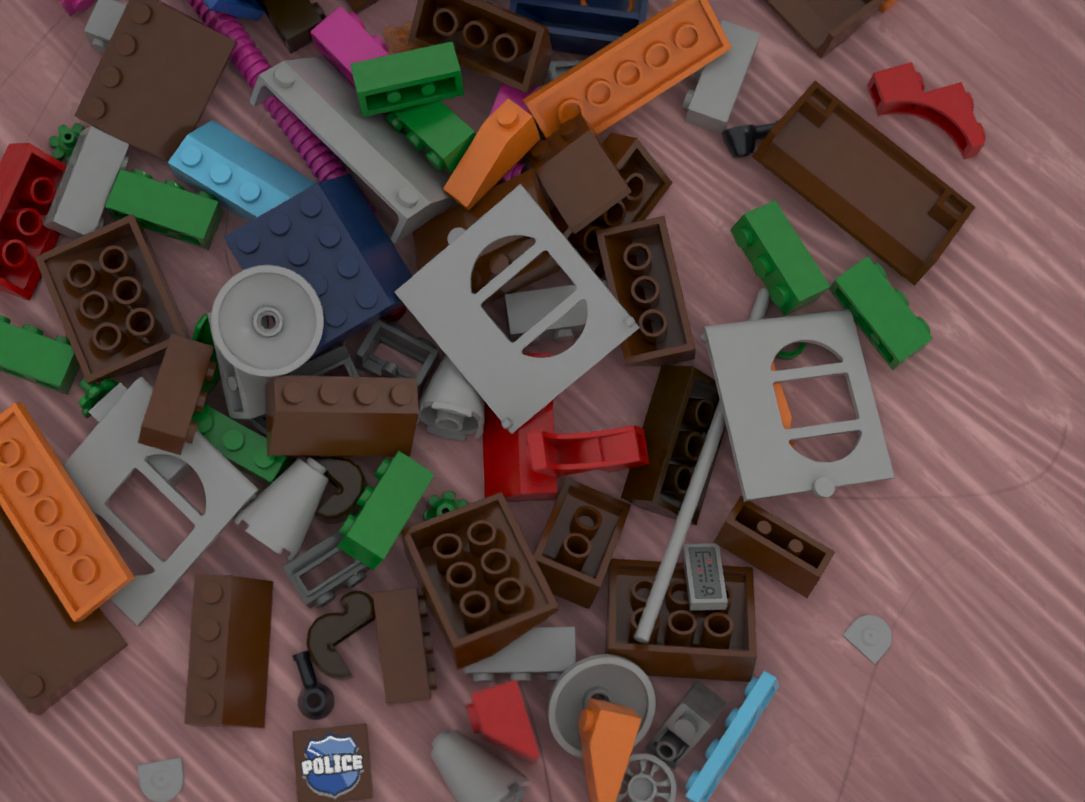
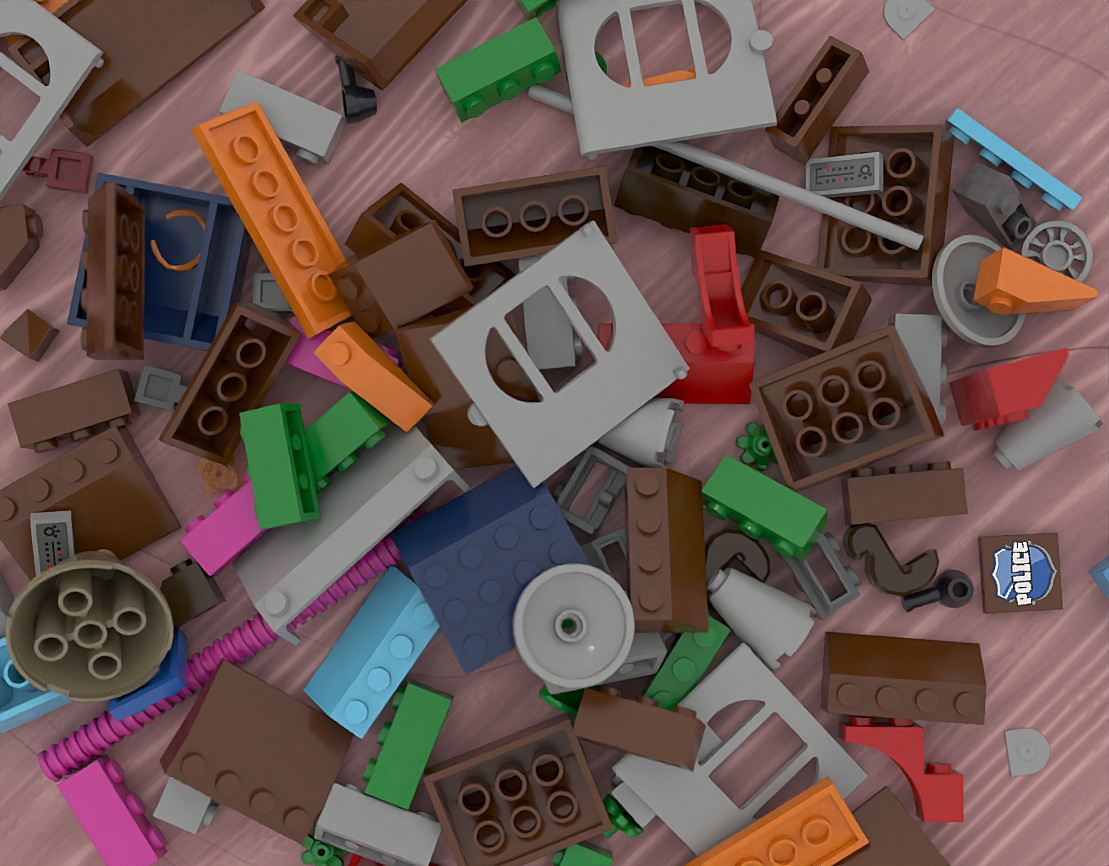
camera: 80 degrees left, 10 degrees up
none -> red arch [839,716,964,822]

